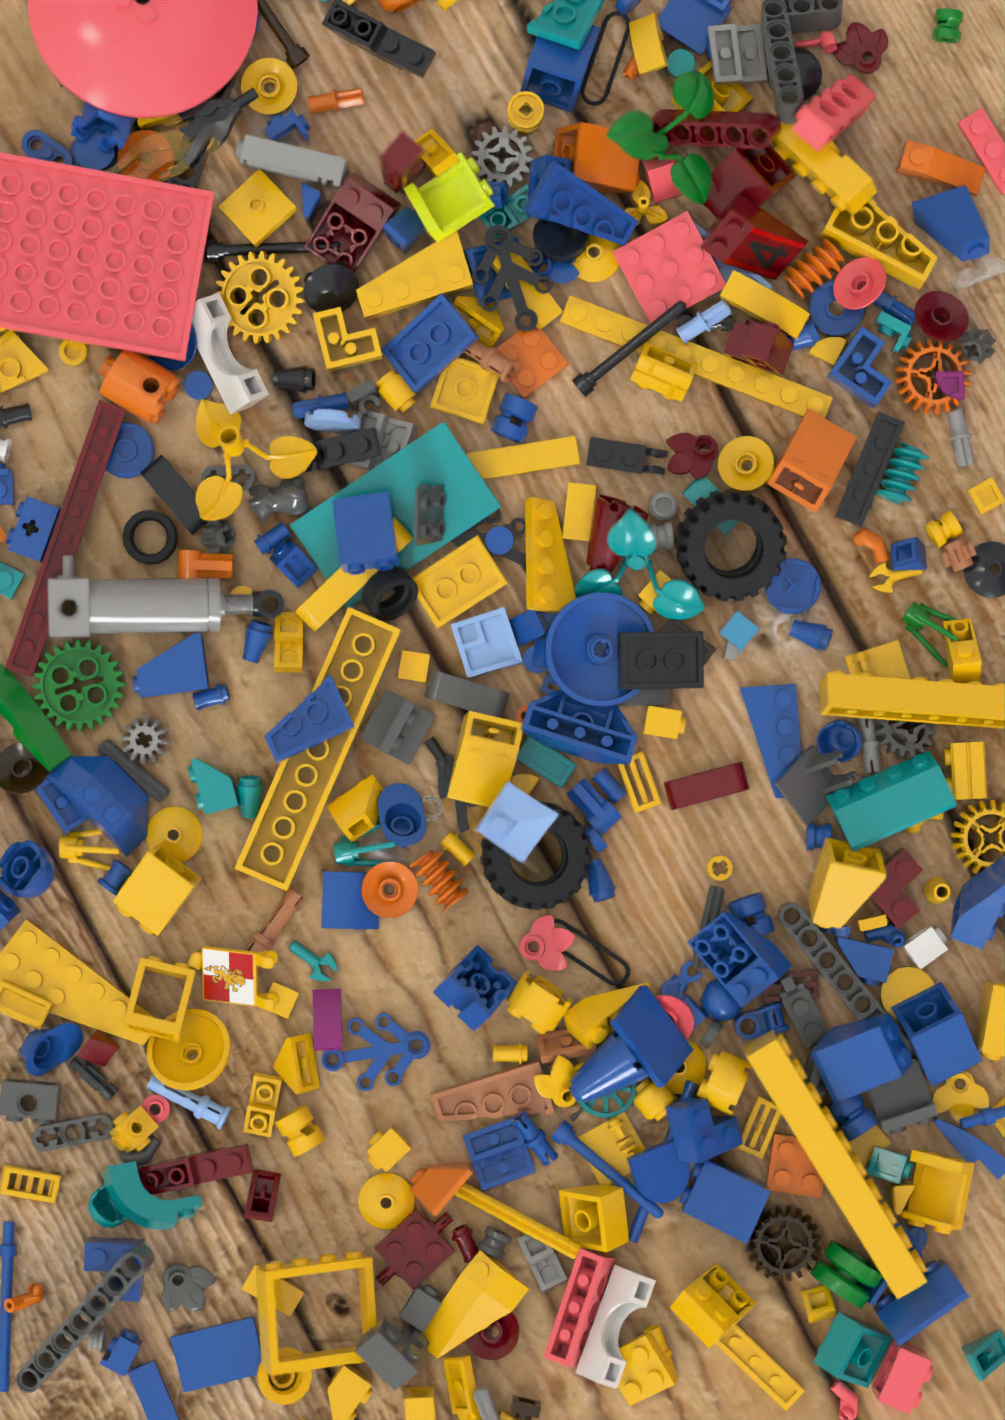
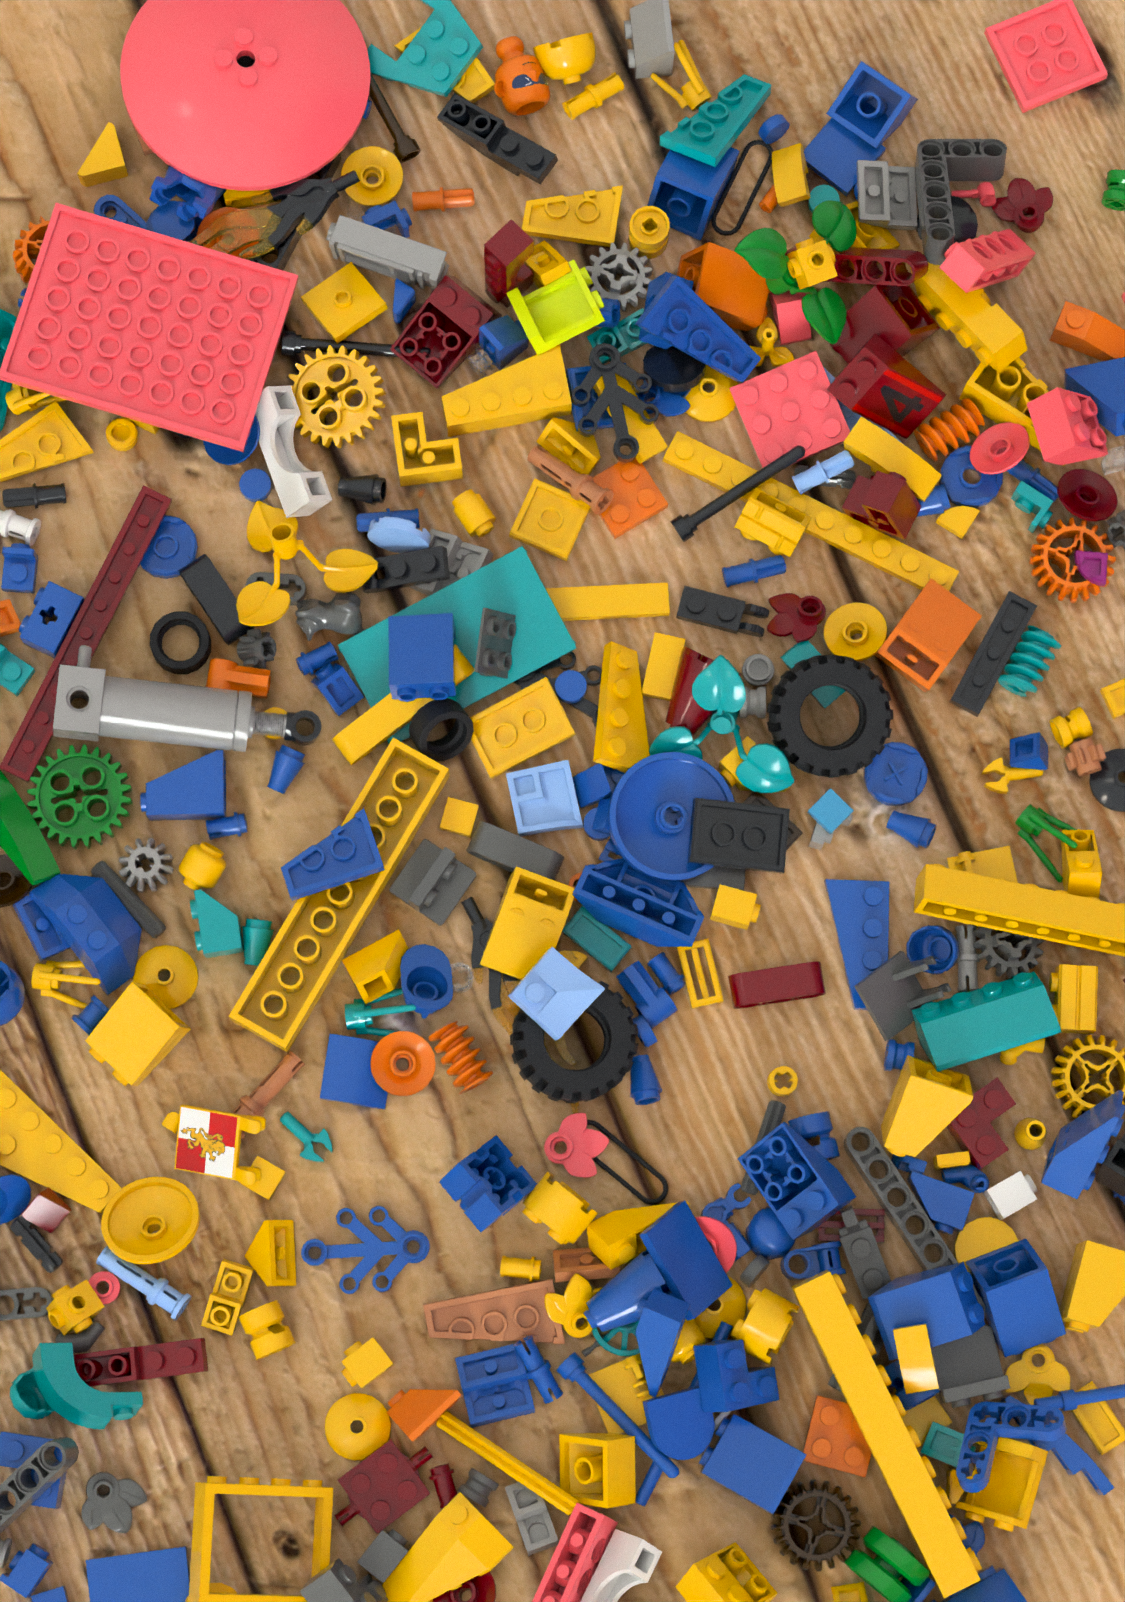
camera: 10 degrees right, 10 degrees down
orange cylinder [99,350,180,425] -> none
yellow window [123,956,196,1042] -> none
yellow tile [241,1263,305,1317] -> none
dark red slope [244,1169,281,1222] -> none
yellow slope [274,612,304,673] -> none
black dish [304,261,359,312] -> none
magenta slope [312,989,343,1051] -> none
dark grey tile [346,379,381,417] -> none
blue plate [381,293,479,393] -> none
yellow pin [440,831,476,866] -> none
blue wheel [490,393,539,444] -> none
yellow tile [736,1095,782,1159] -> none
blue brick [826,327,892,409] -> none
orange arm [853,528,889,564] -> none
light grey axle [946,409,975,467] -> none
none -> yellow slope [77,122,129,187]
none -> yellow head [178,841,226,890]
none -> clear bush [465,346,495,378]
none -> yellow wing [522,185,623,247]
none -> blue slope [634,1289,690,1397]
none -> blue axle [722,555,786,588]
none -> yellow brick [787,238,838,290]
none -> yellow slope [893,1323,939,1394]
none -> blue beam [956,1401,1067,1493]
none -> coral slope [1026,387,1108,465]

